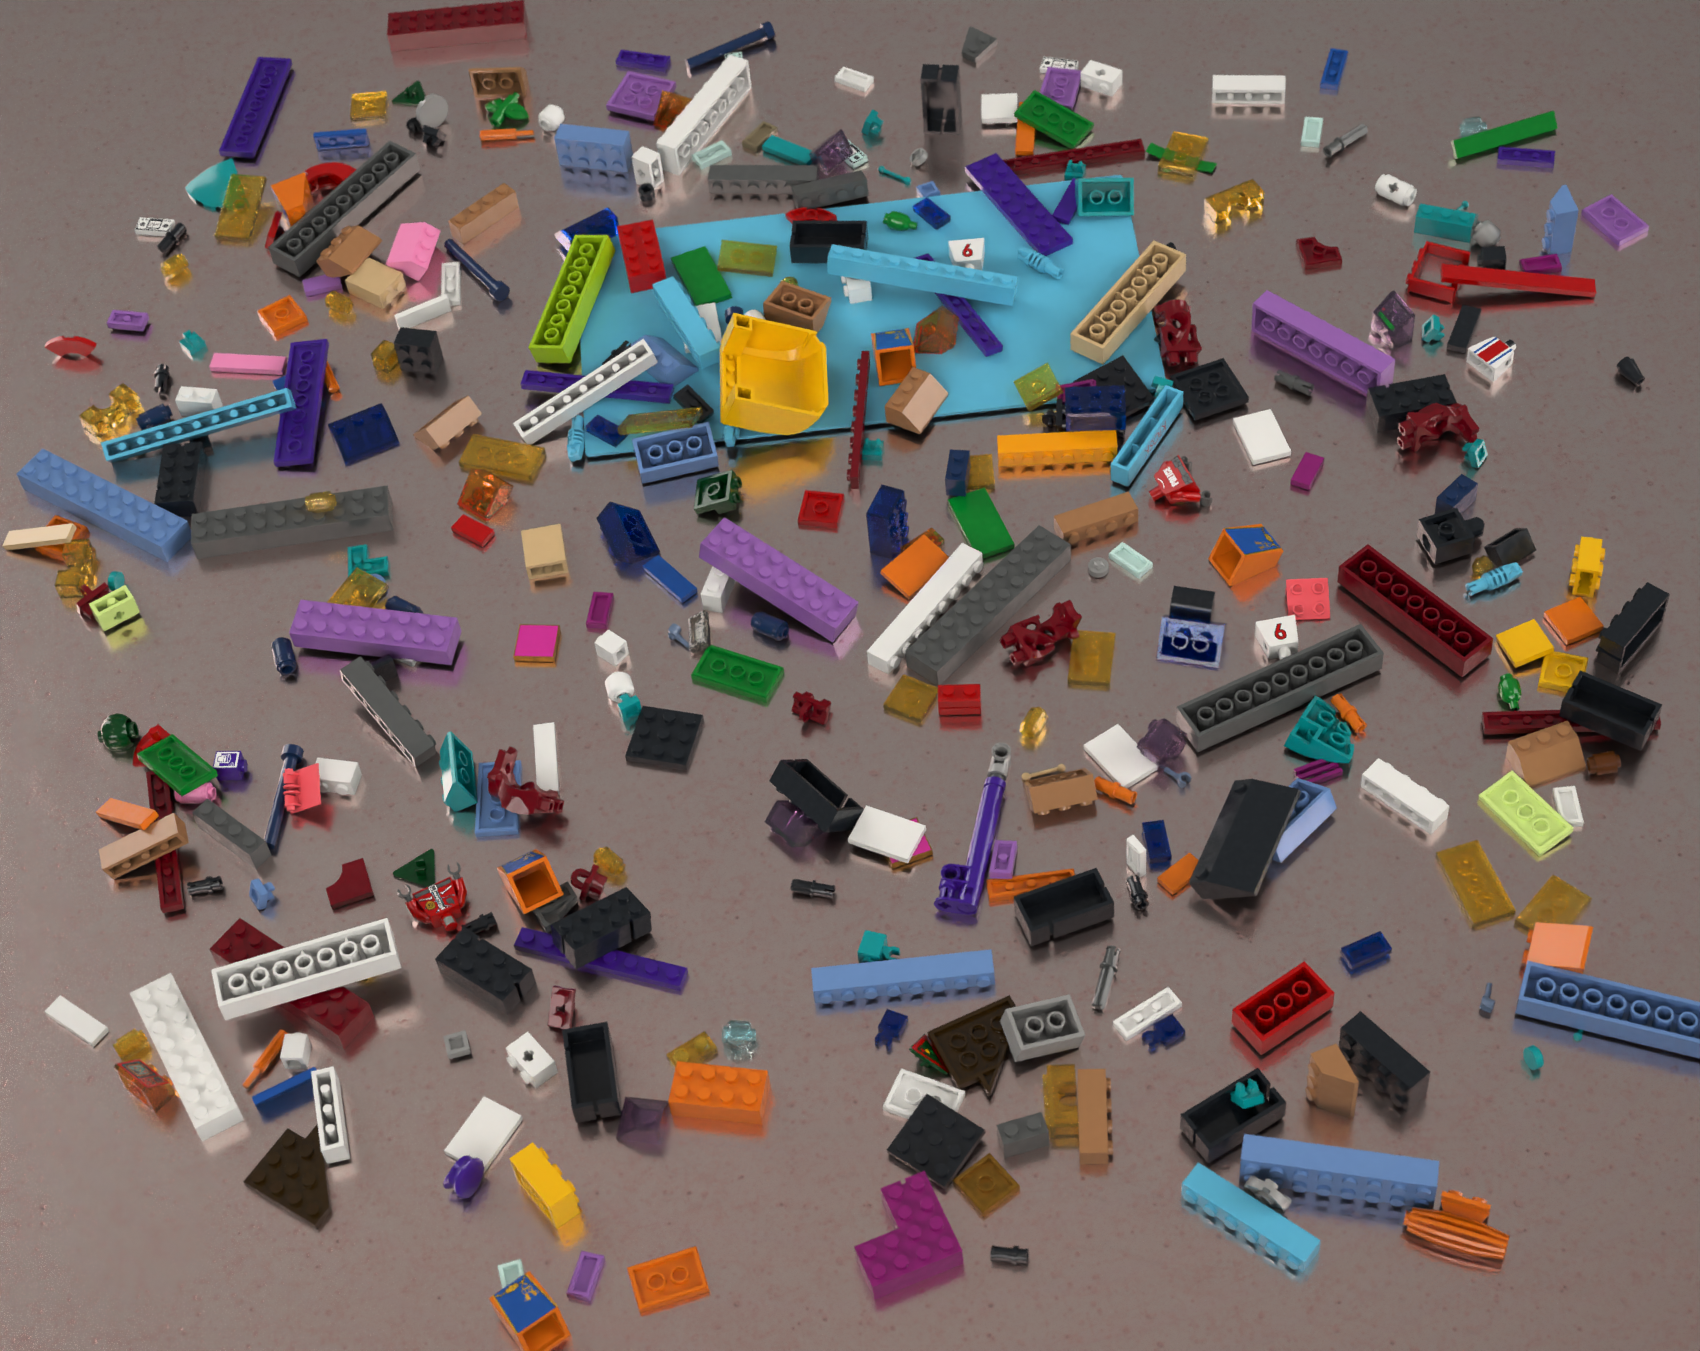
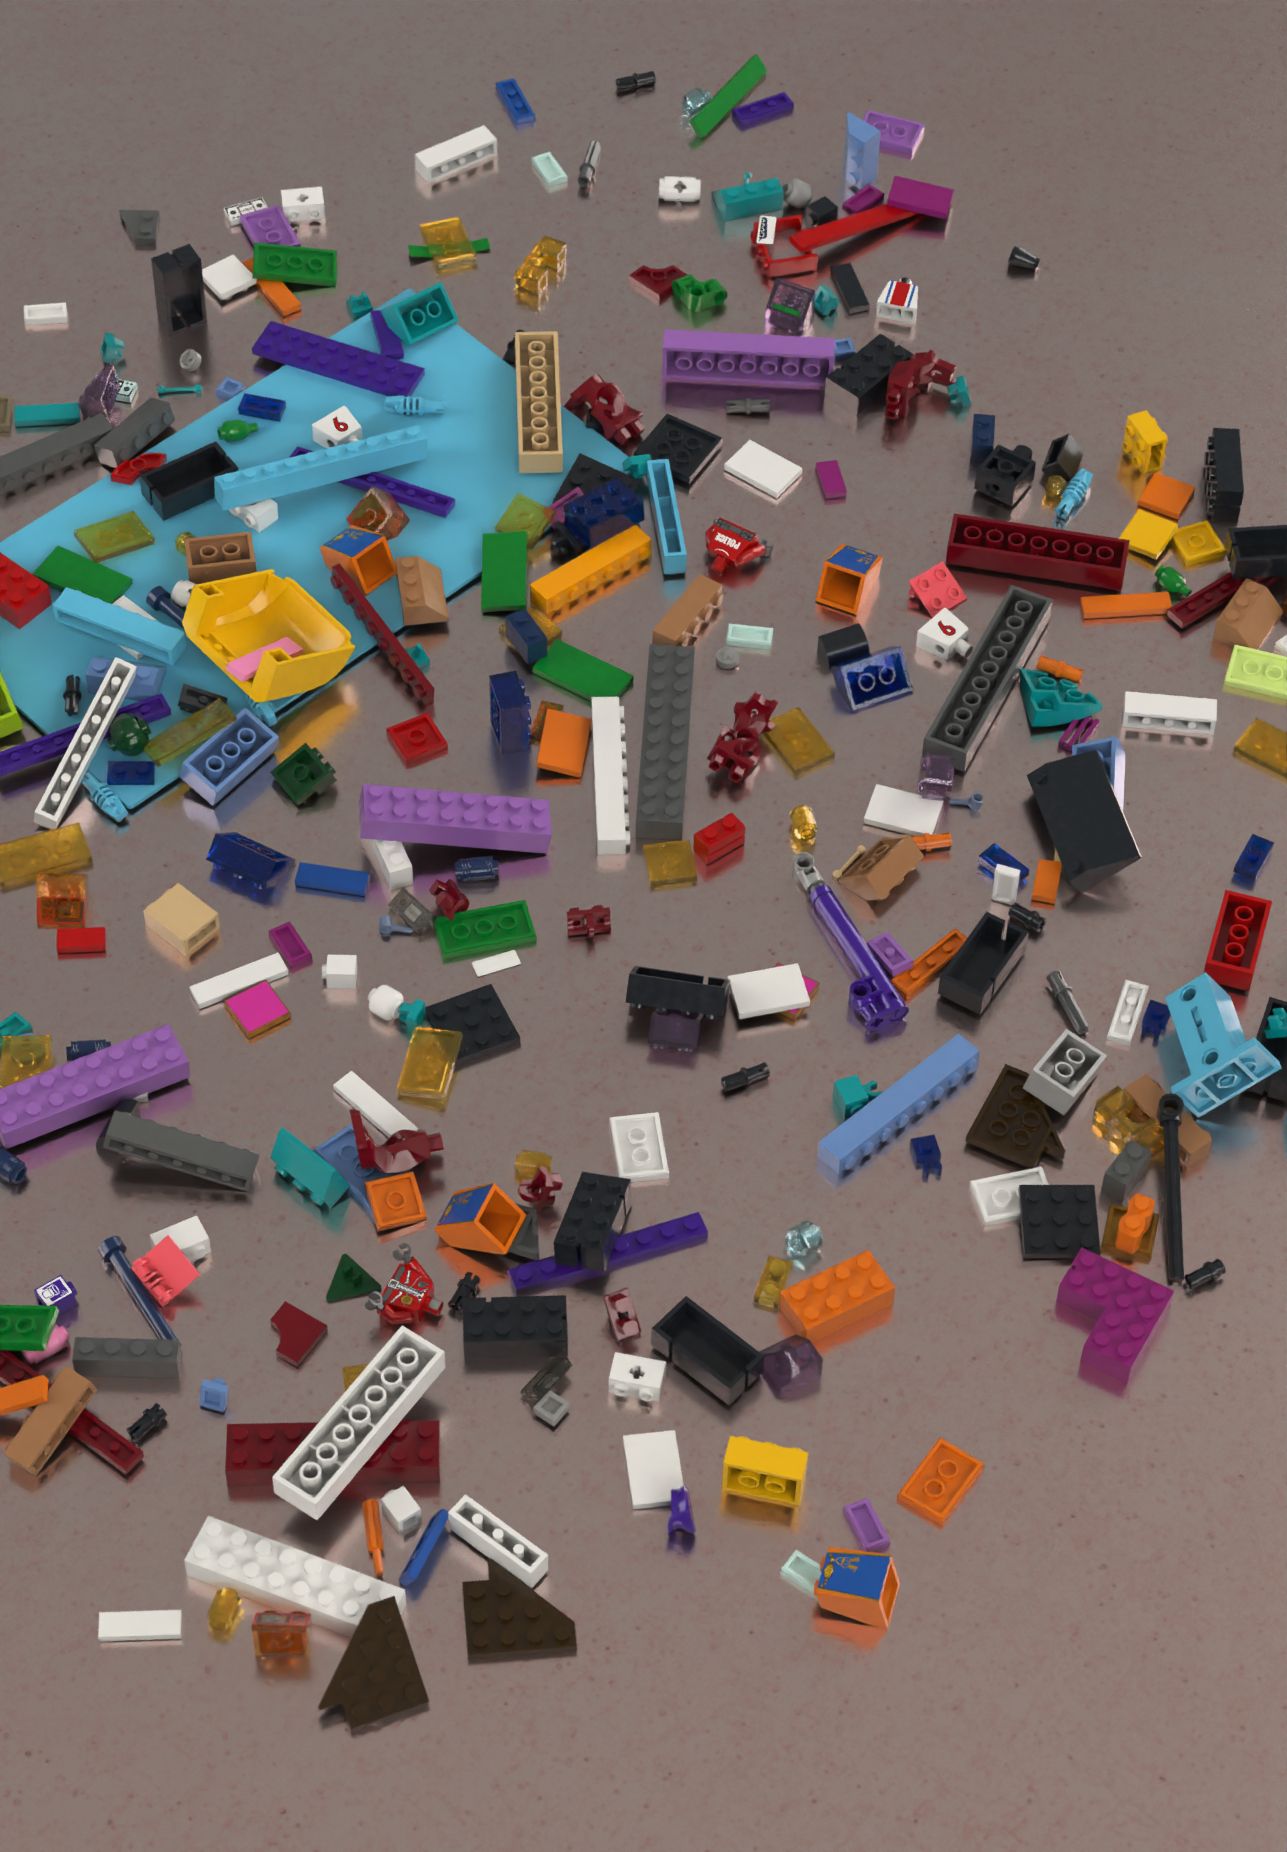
camera: 45 degrees left, 0 degrees up
piece [909,1034,948,1075] -> none
dark red tile [1003,139,1145,175] -> none
none -> dark green plant [107,713,152,756]
none -> white tile [189,953,289,1009]
none -> bright pink tile [226,637,303,682]
none -> dark brown wing [318,1596,429,1730]
none -> orange tile [364,1172,427,1231]
none -> clear yellow tile [397,1027,463,1100]
none -> dark red hips [429,879,470,920]
none -> white sticker [472,950,521,977]
none -> green tile [481,531,528,612]
none -> clear smoke tile [520,1357,572,1401]
none -> white tile [609,1112,669,1182]
none -> black axle [616,71,656,90]
none -> green piece [672,274,728,312]
none -> white sticker [757,216,776,244]
none -> medium blue tile [834,338,856,361]
none -> magenta tile [886,176,954,219]
none -> orange tile [1080,592,1172,619]
none -> orange brick [1115,1193,1155,1254]
none -> black piece [1156,1093,1184,1282]
none -> medium azure brick [1165,972,1282,1118]

